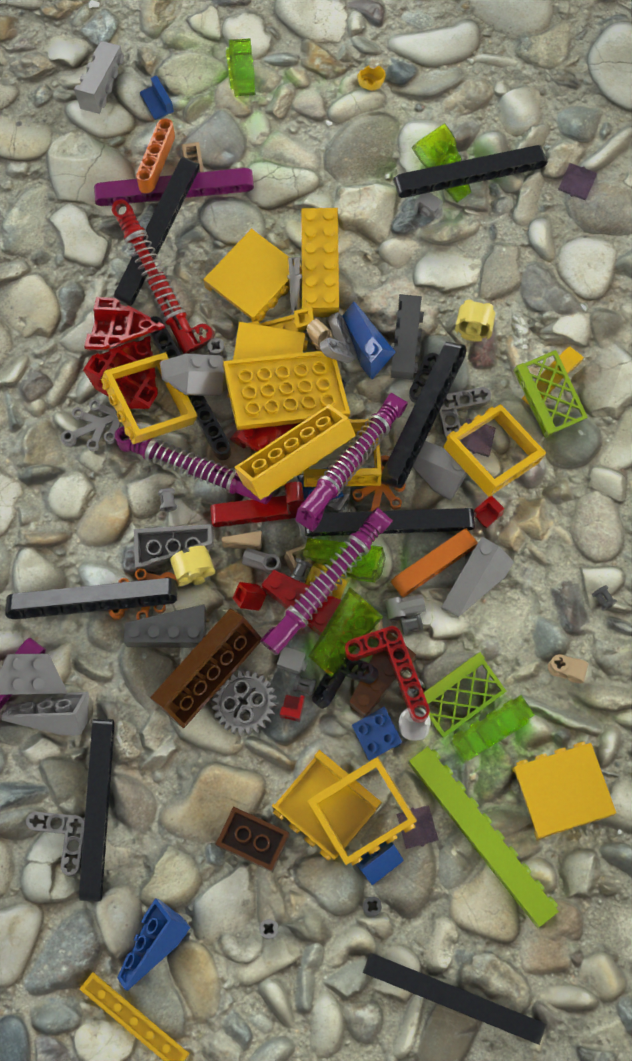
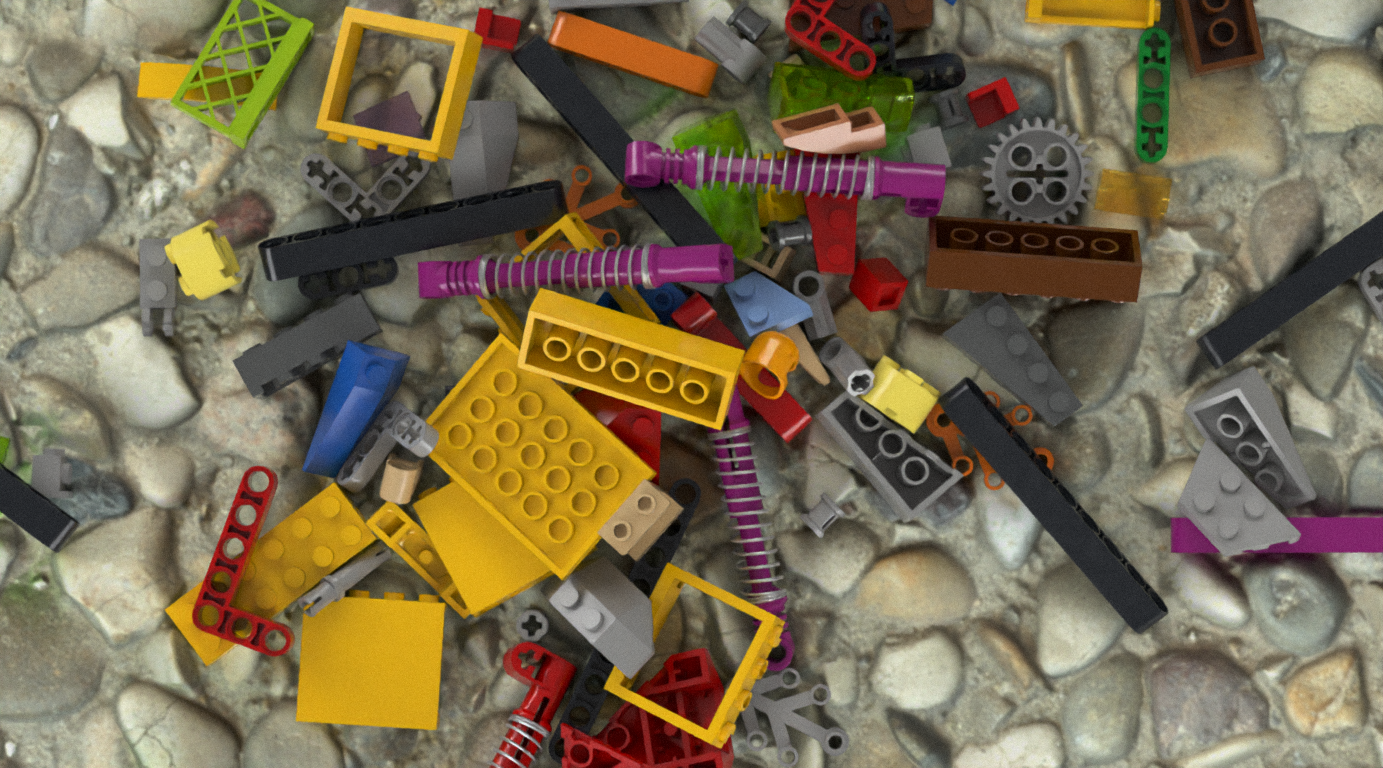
camera: 130 degrees left, 15 degrees up
none -> light grey hinge [139,238,177,337]
none -> red beam [192,466,295,657]
none -> tan panel [597,479,684,562]
none -> light blue wing [724,271,814,342]
none -> light orange helmet [739,331,800,399]
none -> nougat slope [772,103,886,154]
none -> light grey piece [819,337,875,396]
none -> clear yellow hinge [1093,168,1173,220]
none -> green beam [1134,27,1171,164]

